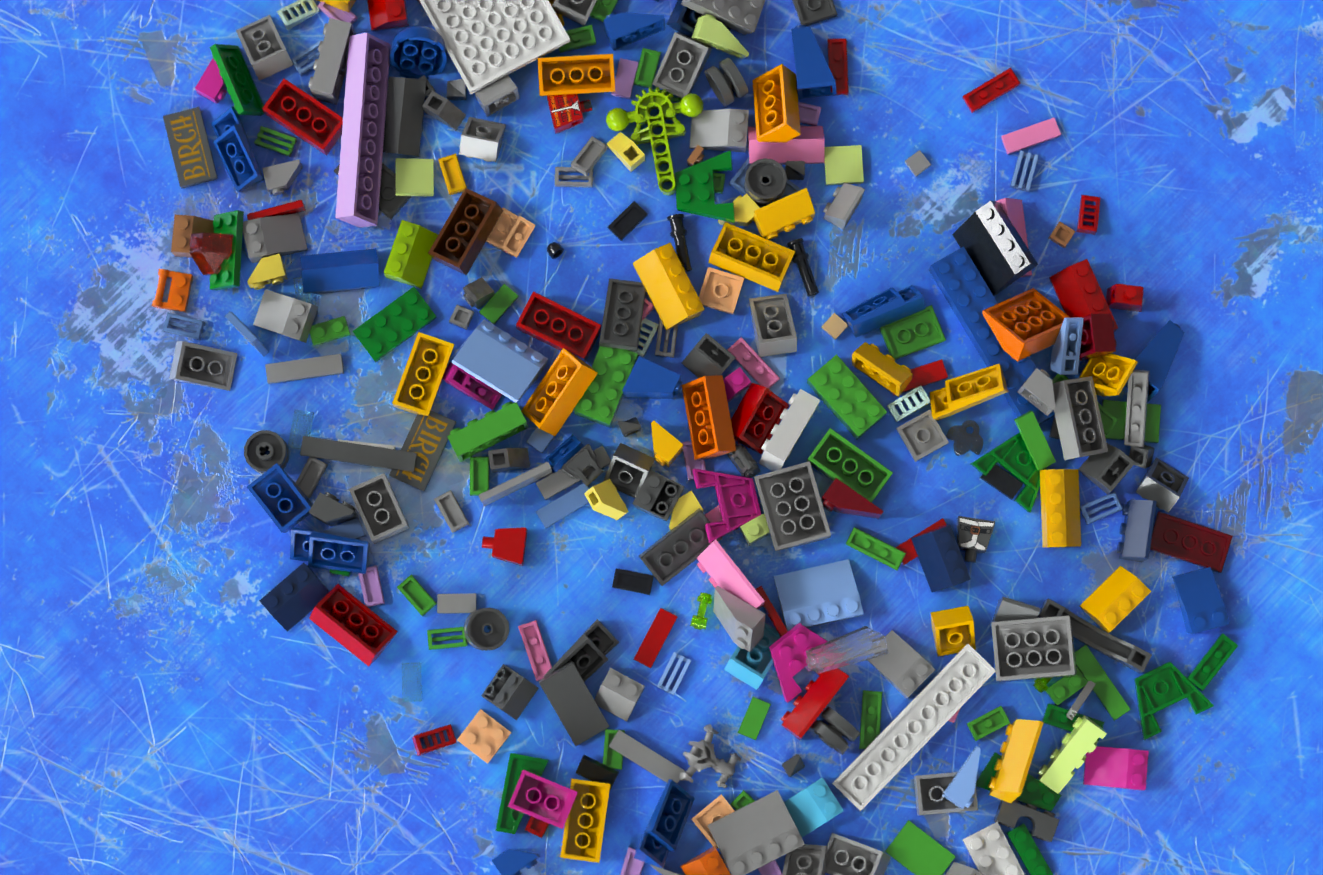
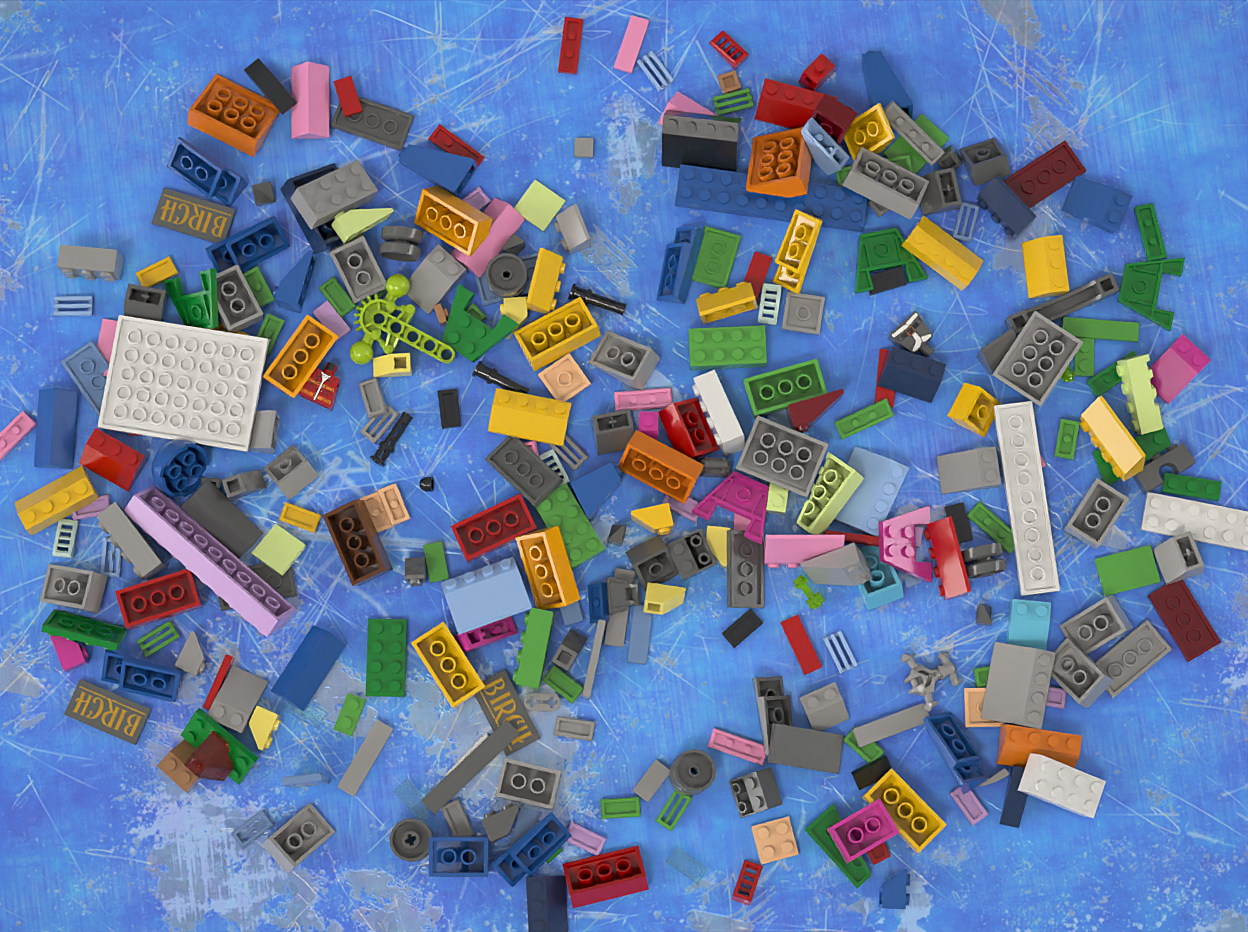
camera: 55 degrees left, 0 degrees up
orange plate [151,269,193,313] -> none
light grey slope [253,289,318,343] -> none
lime slope [383,220,438,289] -> none
dark grey slope [447,79,466,100] -> none
light grey tile [449,305,474,330] -> none
red torso [482,527,528,566] -> none
bright green tile [738,697,771,740] -> none
clear slope [806,626,889,673] -> none
tan tile [821,313,848,340] -> none
light blue slope [942,746,981,809] -> none
clear smoke plate [946,420,983,456] -> none
bright green tile [1014,410,1056,471] -> none
light grey slope [1018,368,1055,416] -> none
light grey tile [1066,681,1096,720] -> none
none -> black pin [370,412,413,467]
none -> light grey beam [524,693,560,712]
none -> bright green tile [713,88,754,116]
none -> yellowish green wedge [796,452,864,535]
none -> black tile [944,502,973,543]

